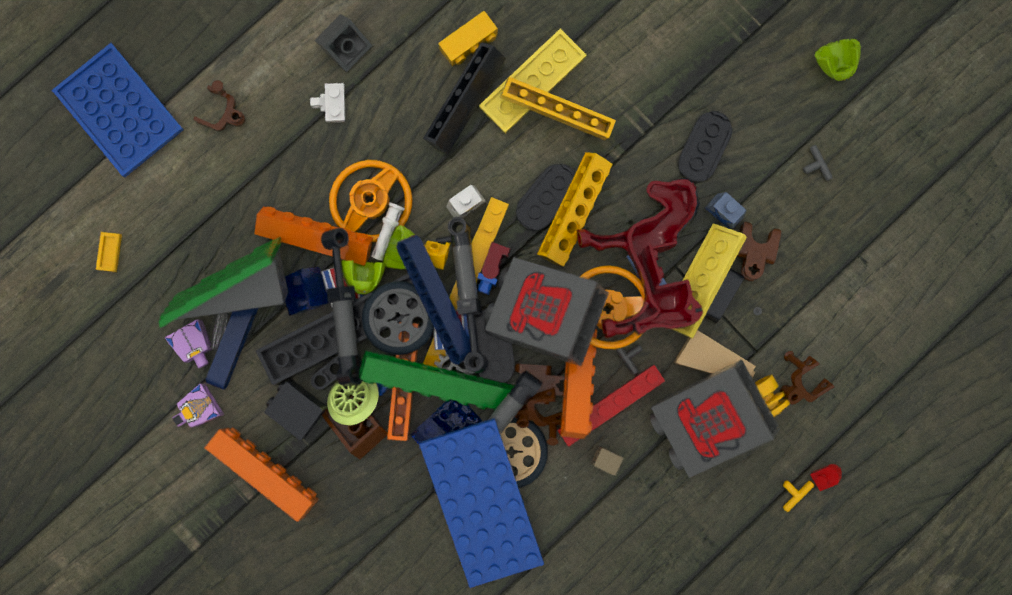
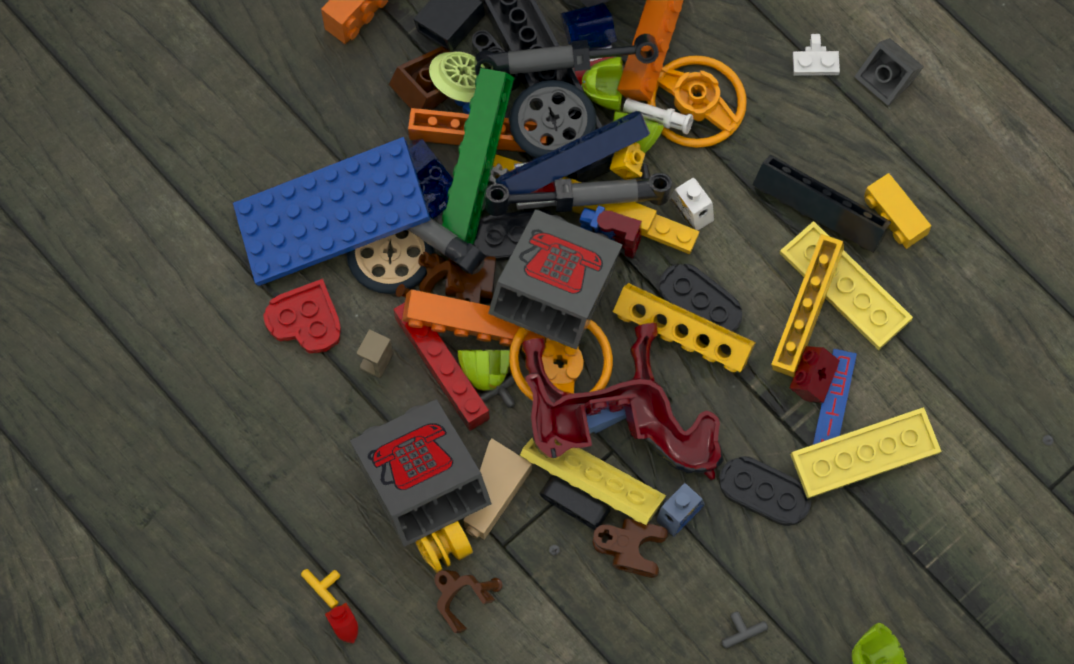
camera: 95 degrees right, 15 degrees down
none -> red plate [263,279,341,353]
none -> lime hair [458,350,510,391]
none -> dark red brick [789,346,840,403]
none -> light yellow plate [790,407,942,499]
none -> blue tile [813,349,857,445]

